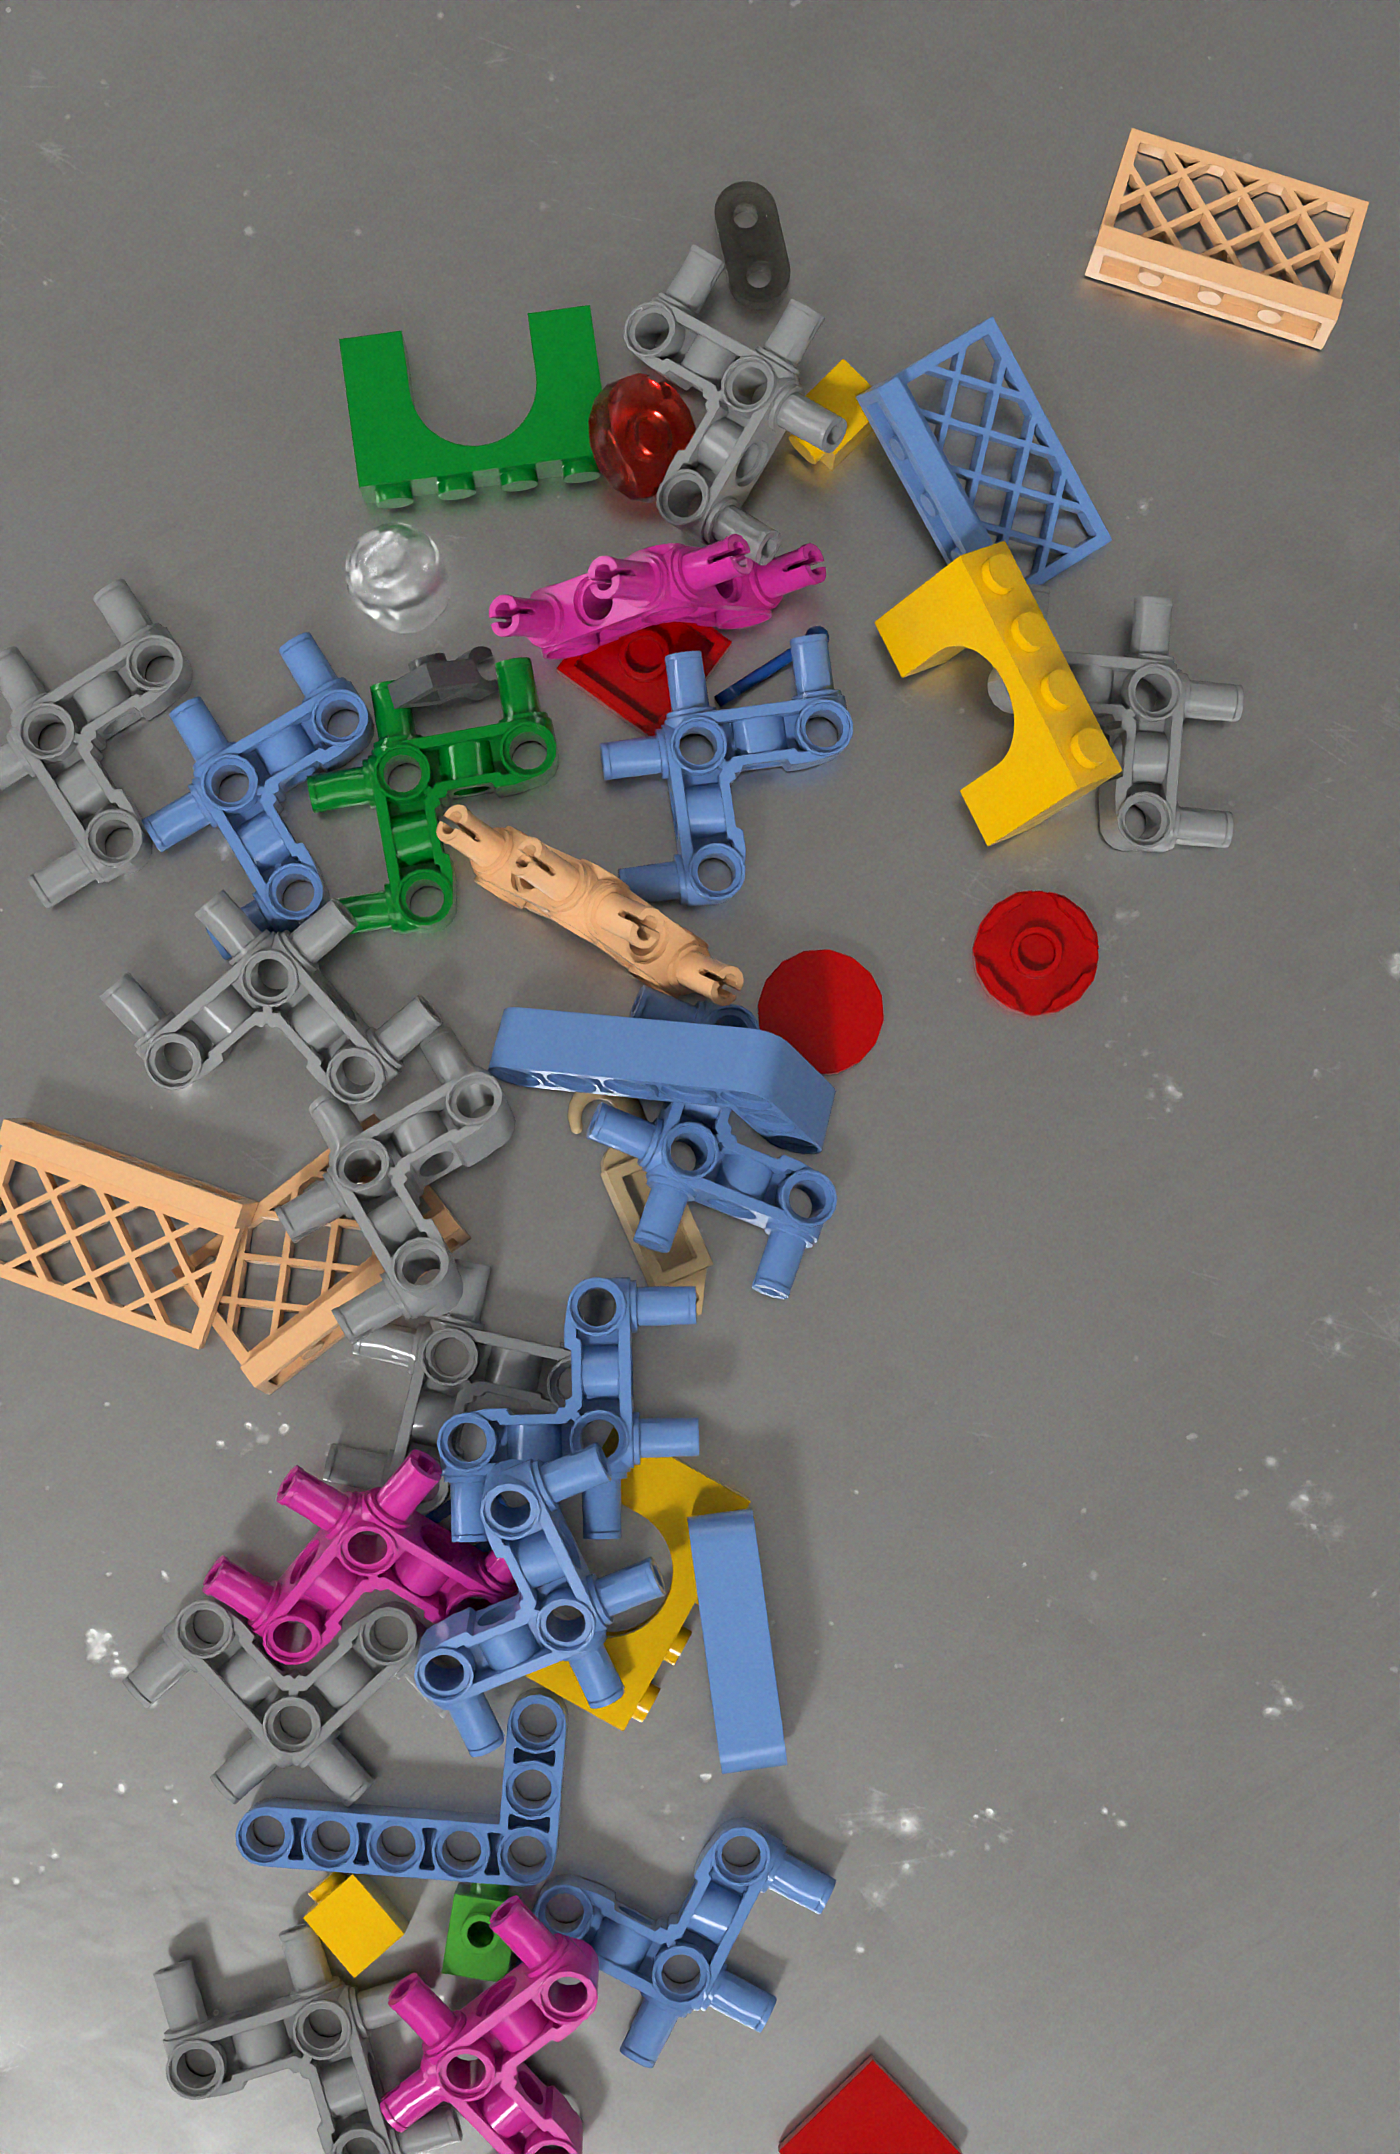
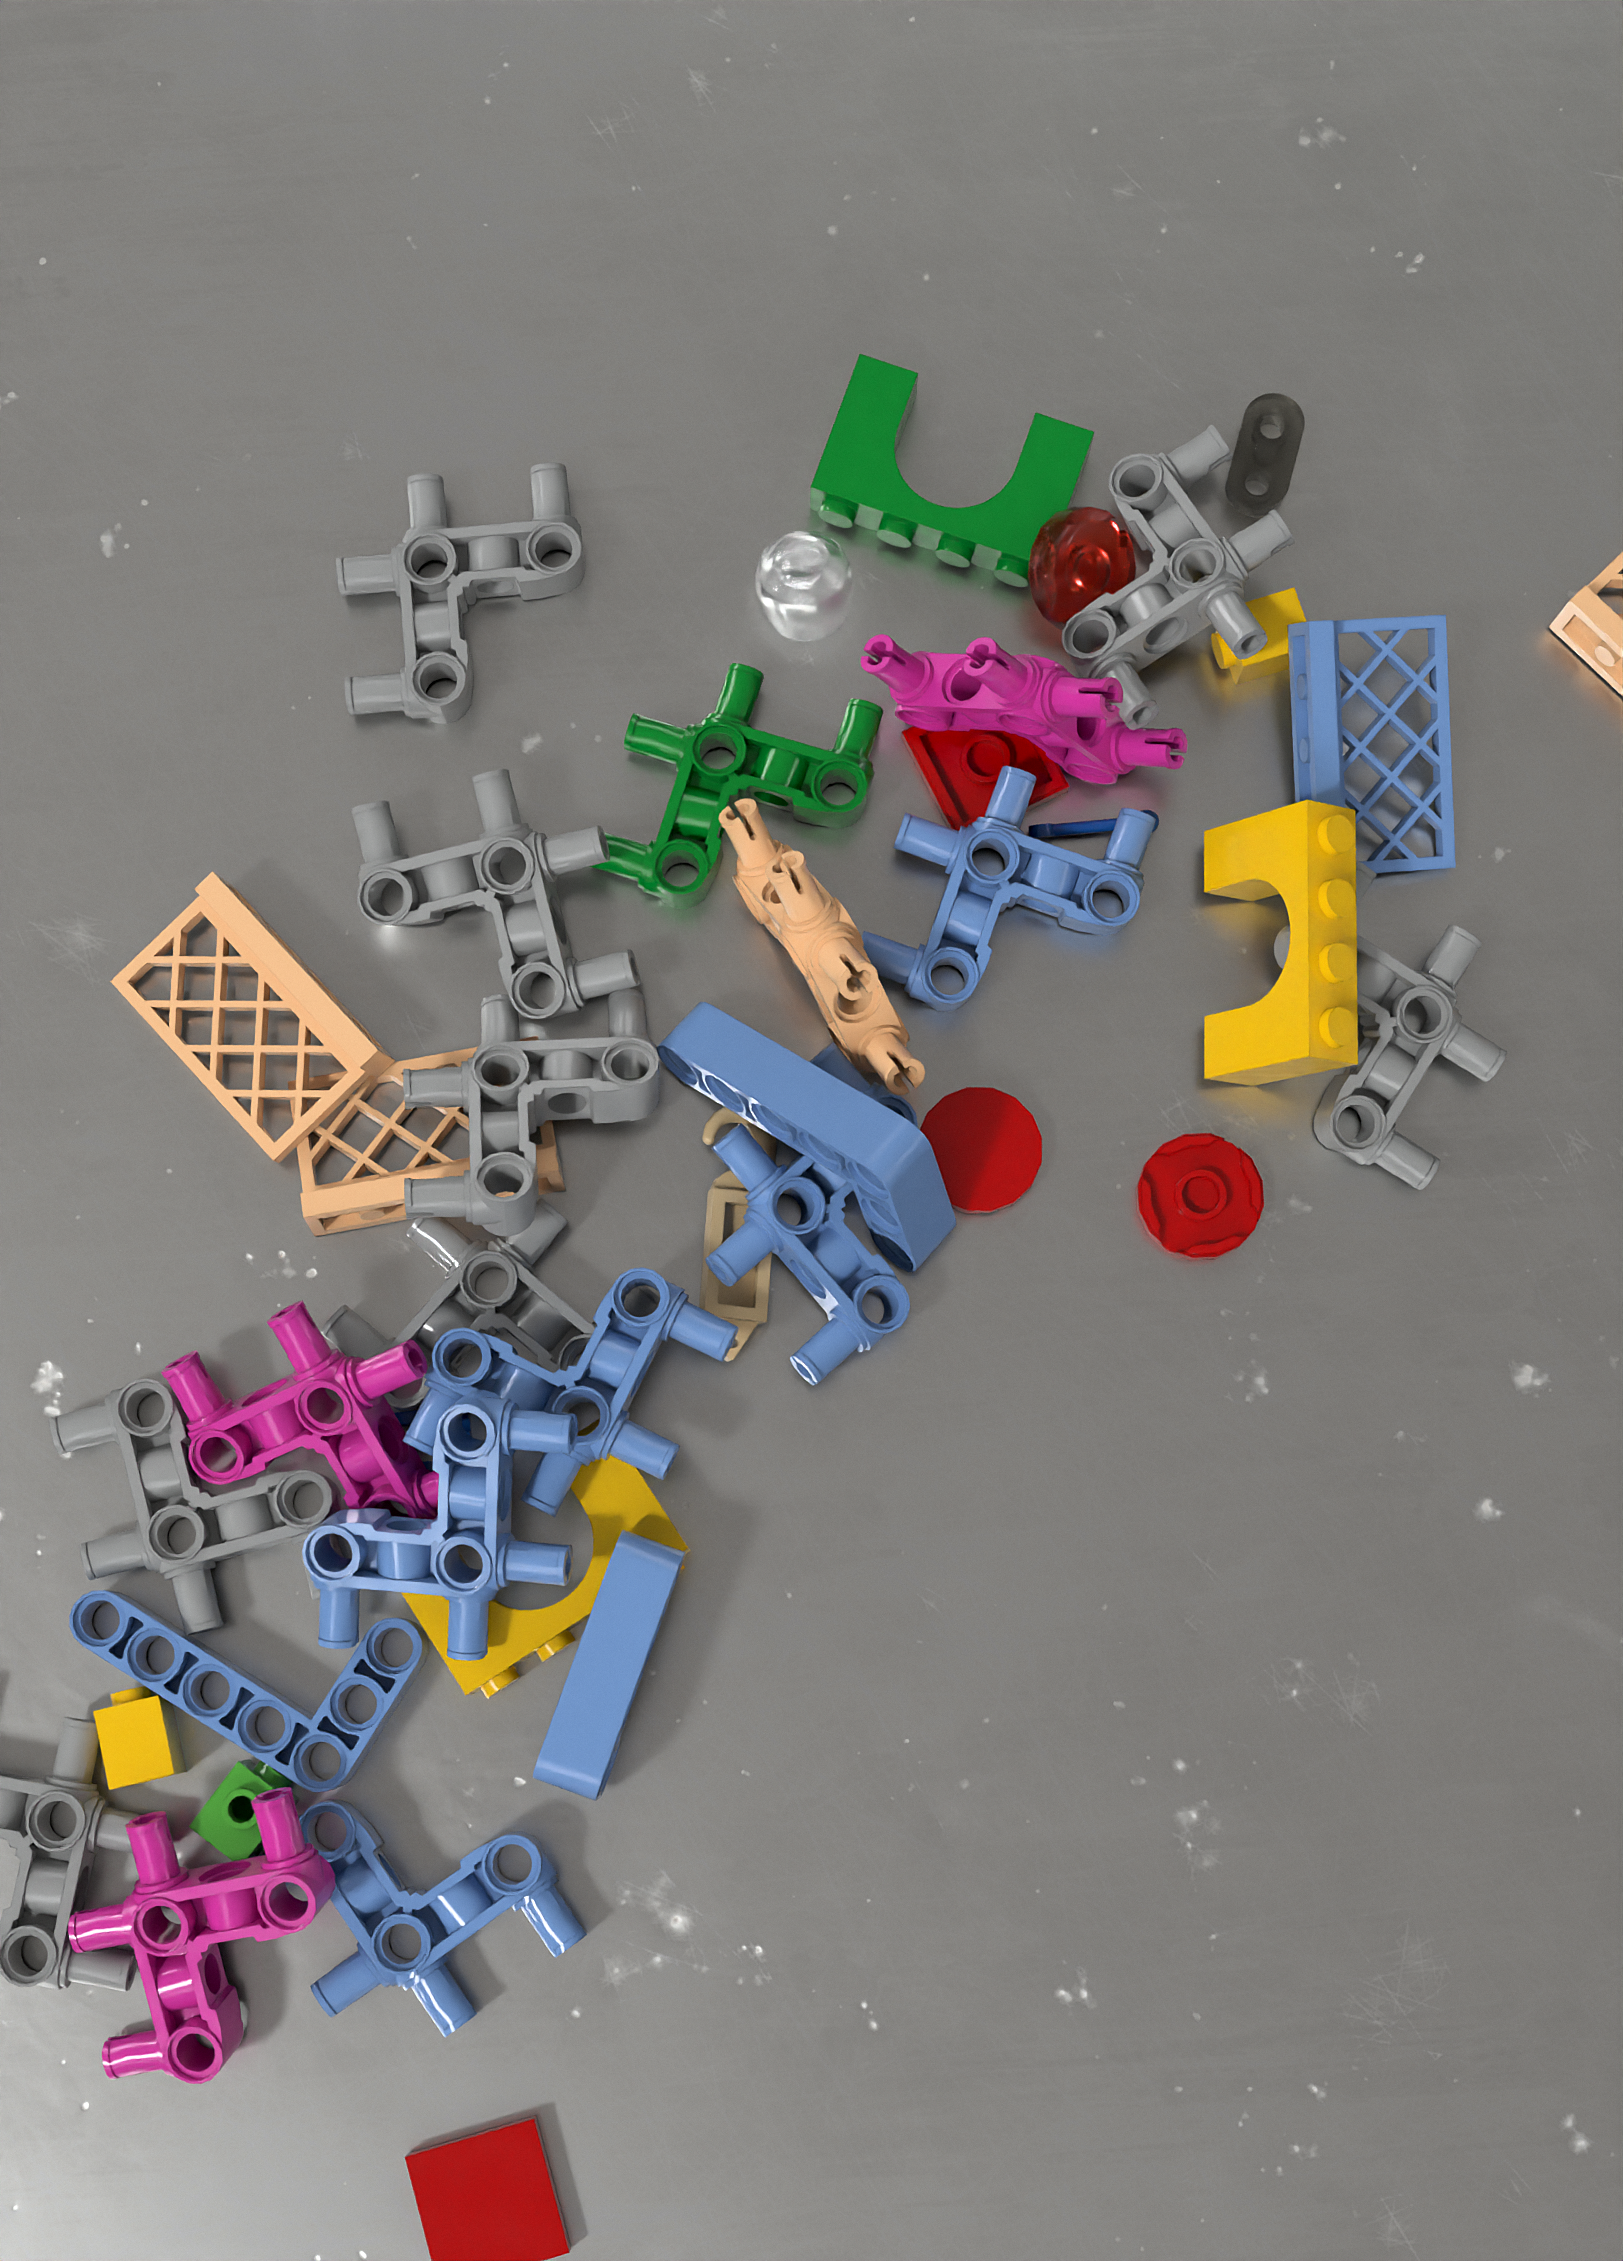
camera: 30 degrees right, 5 degrees down
medium blue pin [141,632,374,961] -> none
dark grey plate [387,646,499,709] -> none

